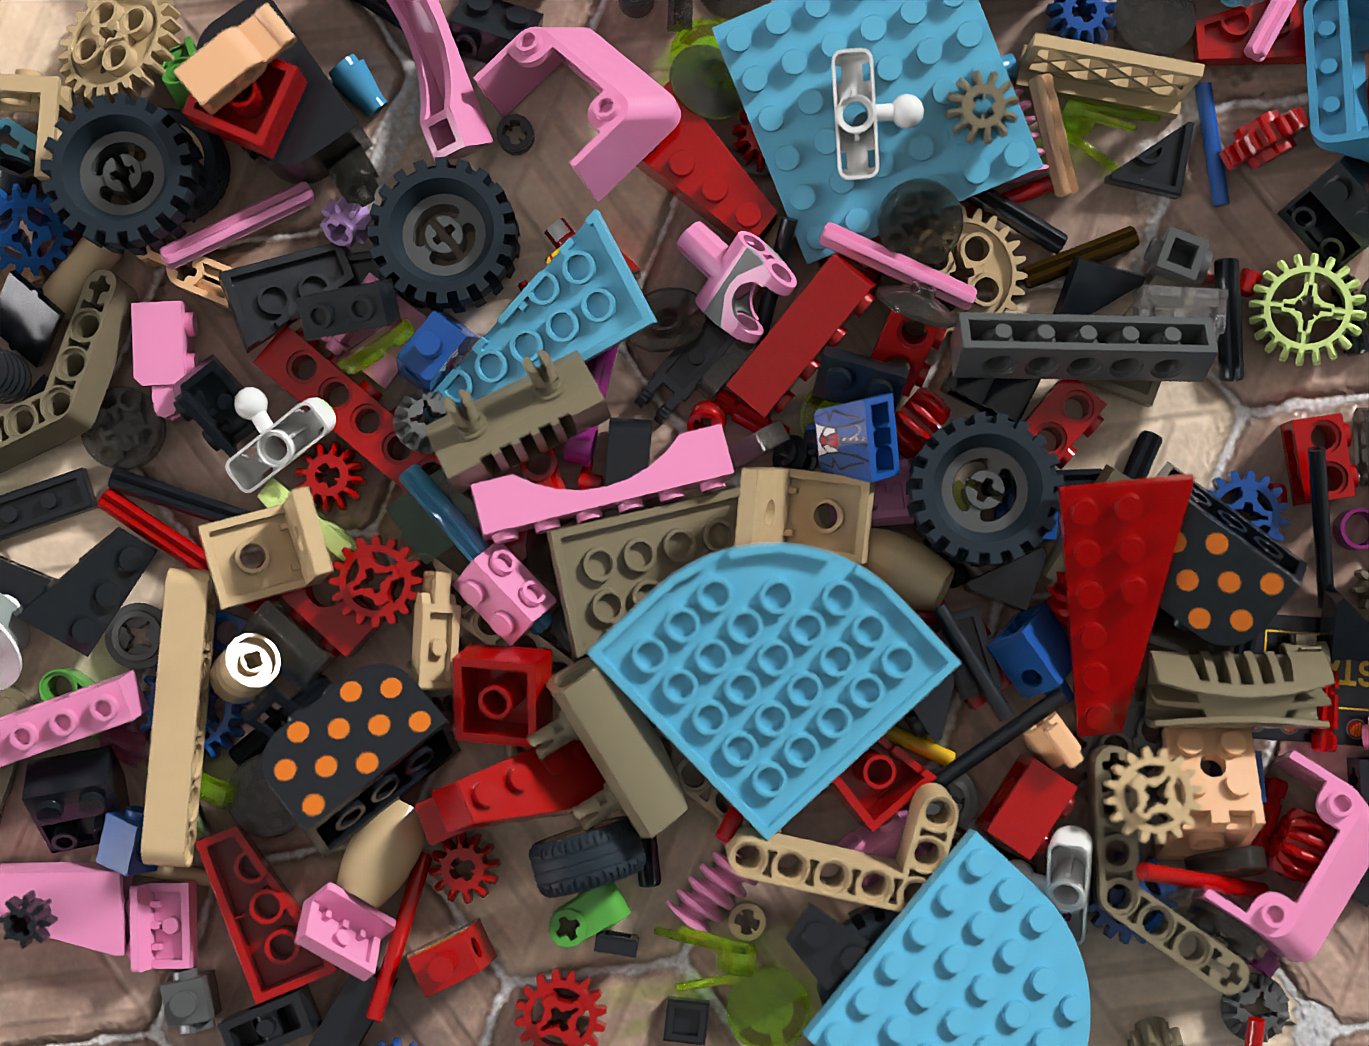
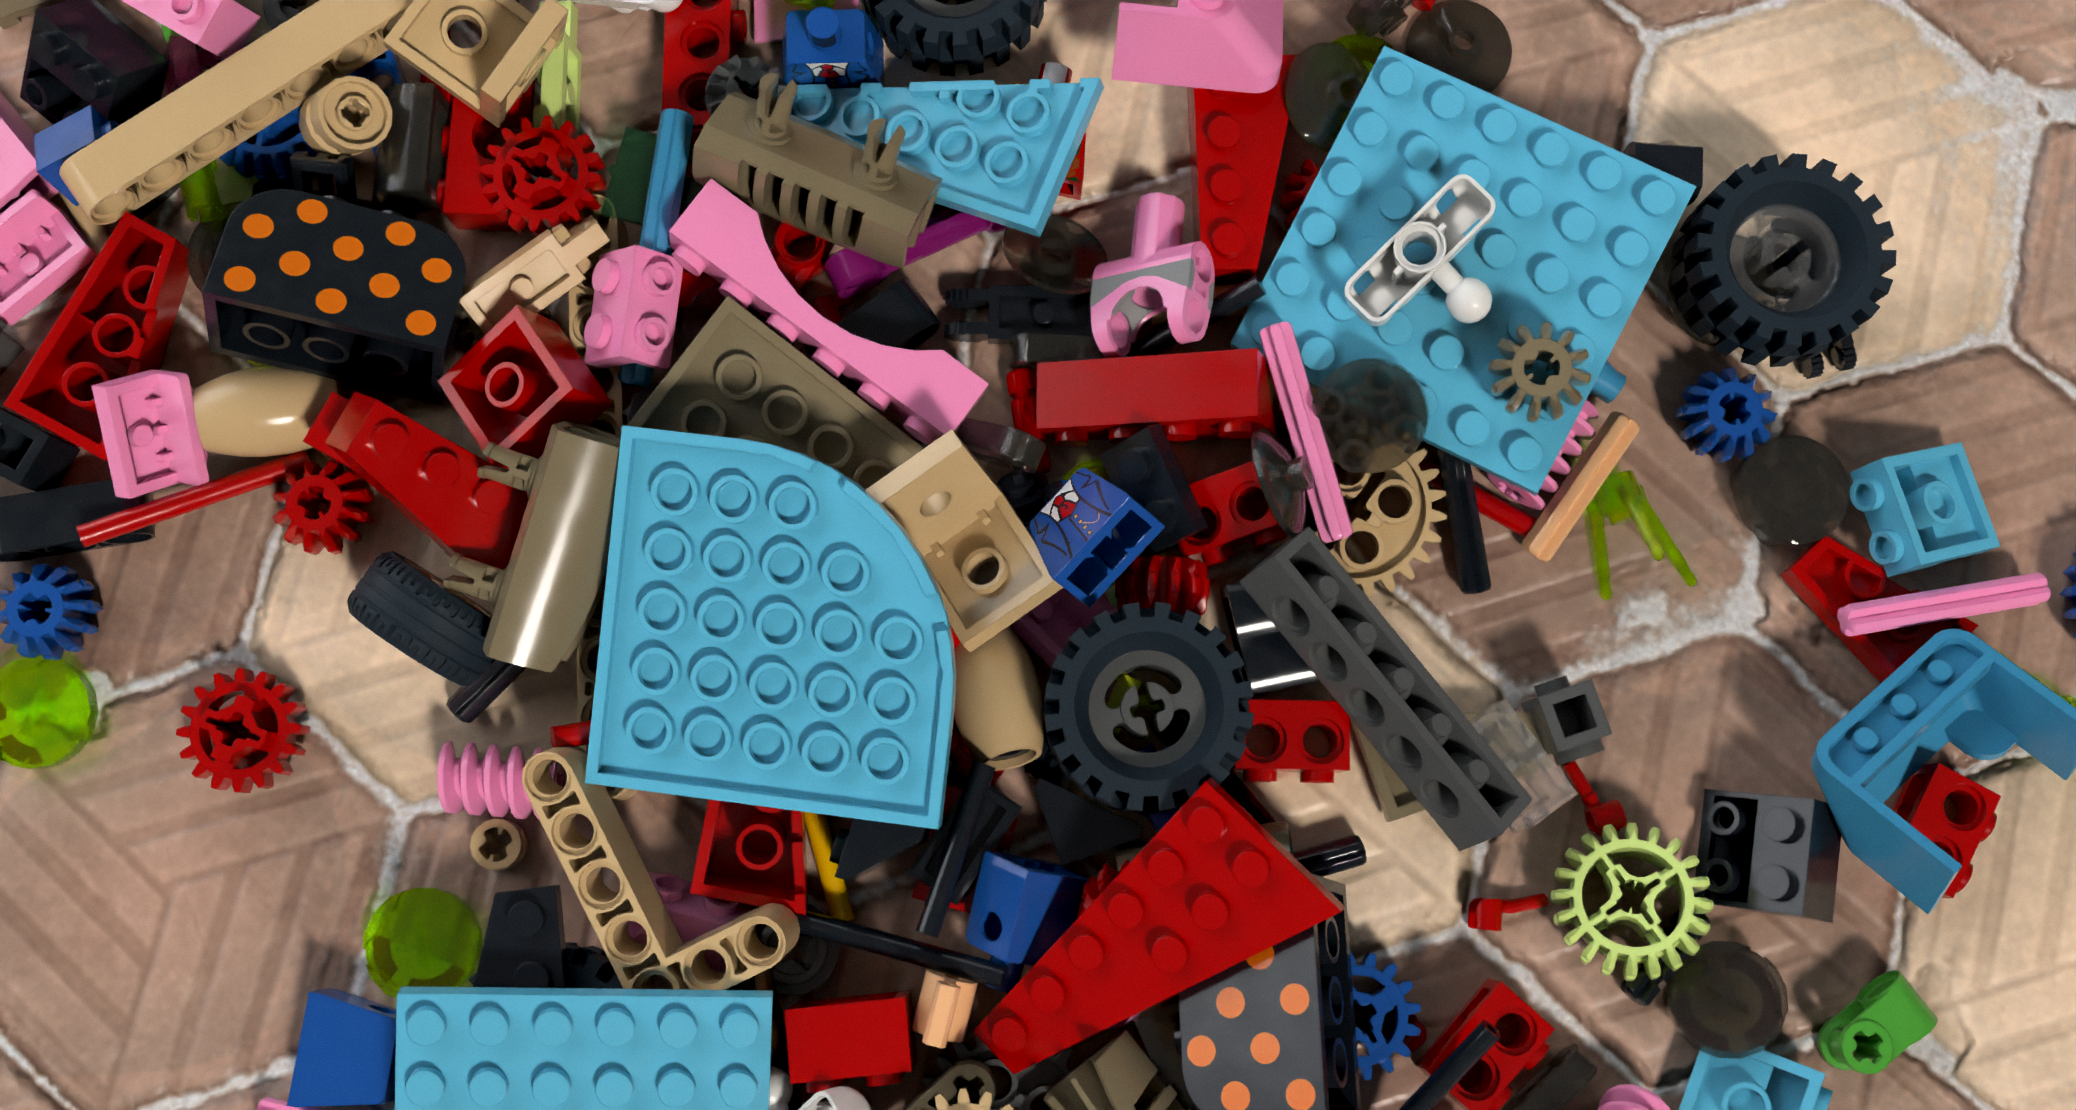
camera: 40 degrees right, 5 degrees down
red gear [295,441,367,513] -> none
red torso [407,918,497,998] -> none
bright green piece [549,882,632,948] -> none
black tile [594,929,639,958] -> none
clear neon green plant [654,926,756,991] -> none
black tile [663,996,710,1046] -> none
red bush [687,400,727,432] -> none
tan fence [1014,33,1205,119] -> none
dark brown axle [1020,226,1140,289] -> none
black tile [1053,256,1146,315] -> none
black tile [1104,122,1194,200] -> none
blue bar [1195,82,1230,207] -> none
black axle [1214,258,1244,382] -> none
red gear [1219,107,1310,172] -> none
none -> red hand [1468,893,1548,931]

